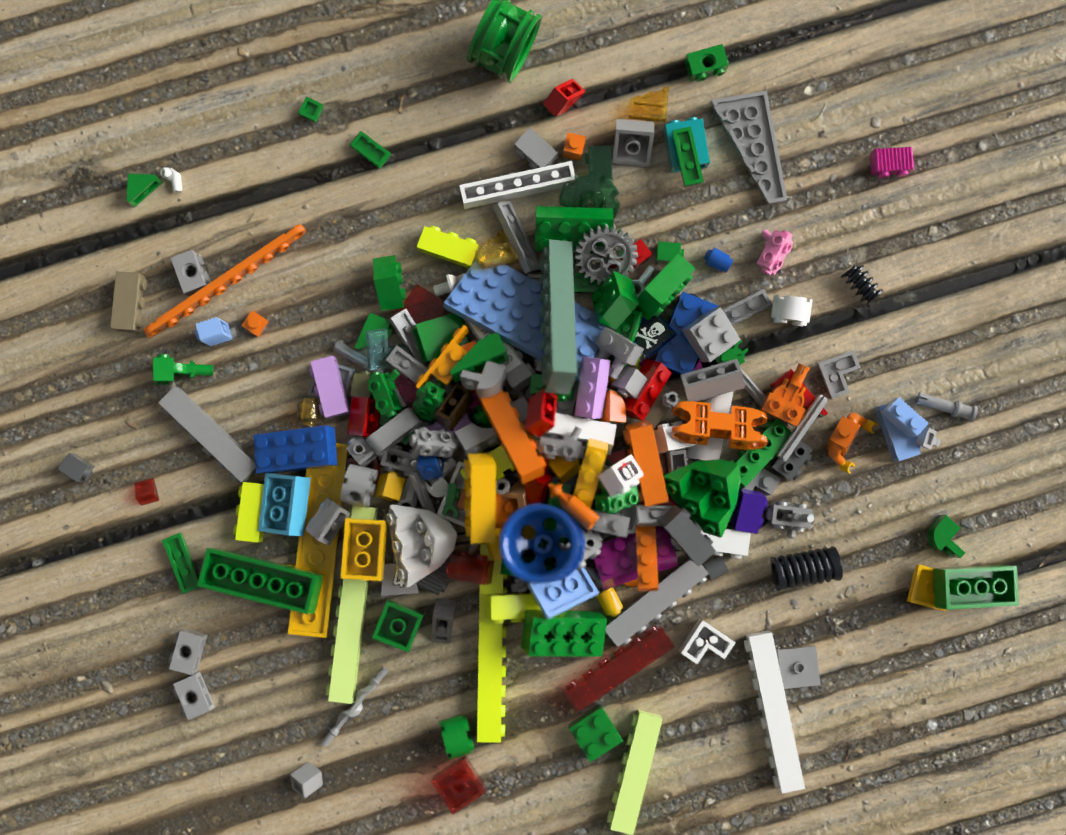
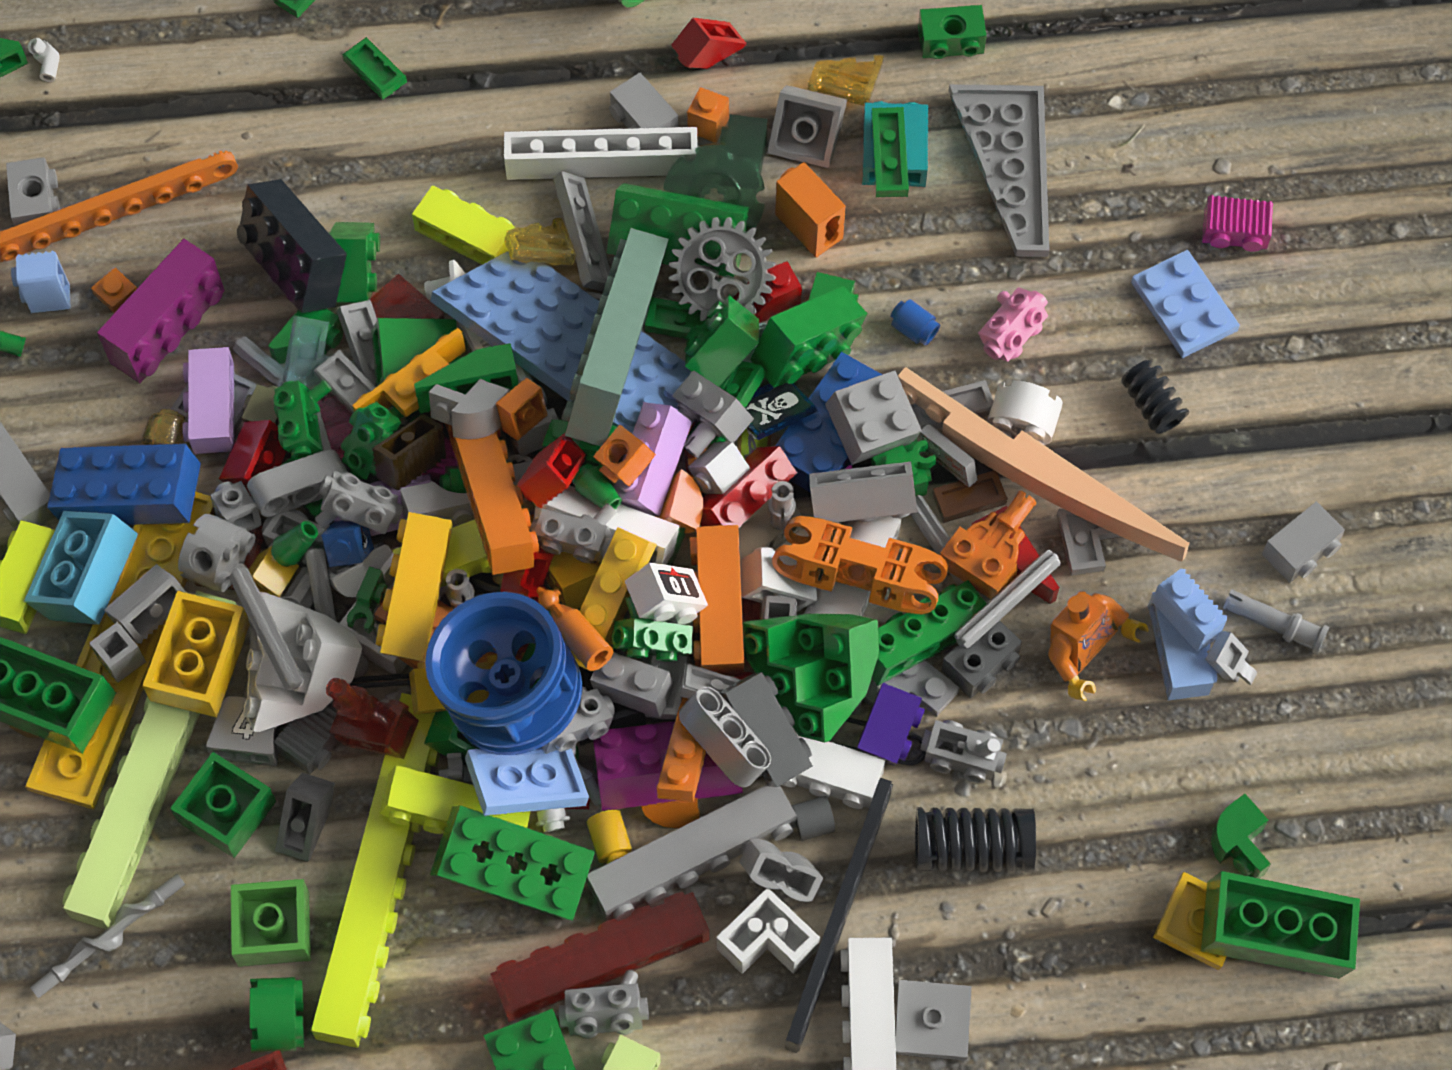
camera: 15 degrees right, 20 degrees down
none -> light grey brick [89,622,146,683]
none -> magenta brick [97,238,225,384]
none -> light grey axle [229,567,304,690]
none -> bright green brick [231,879,311,967]
none -> black brick [237,179,347,314]
none -> green cone [271,521,318,567]
none -> orange piece [496,377,548,441]
none -> light grey brick [559,970,649,1038]
none -> green cone [572,463,622,509]
none -> orange brick [593,424,656,486]
none -> light grey beam [679,686,771,787]
none -> light grey brick [739,839,823,902]
none -> orange piece [775,162,846,258]
none -> black tile [785,777,893,1053]
none -> light nougat slope [898,367,1189,562]
none -> light grey tile [920,424,977,487]
none -> reddish brown tile [932,471,1008,523]
none -> light blue plate [1131,250,1240,358]
none -> light grey brick [1262,501,1345,583]

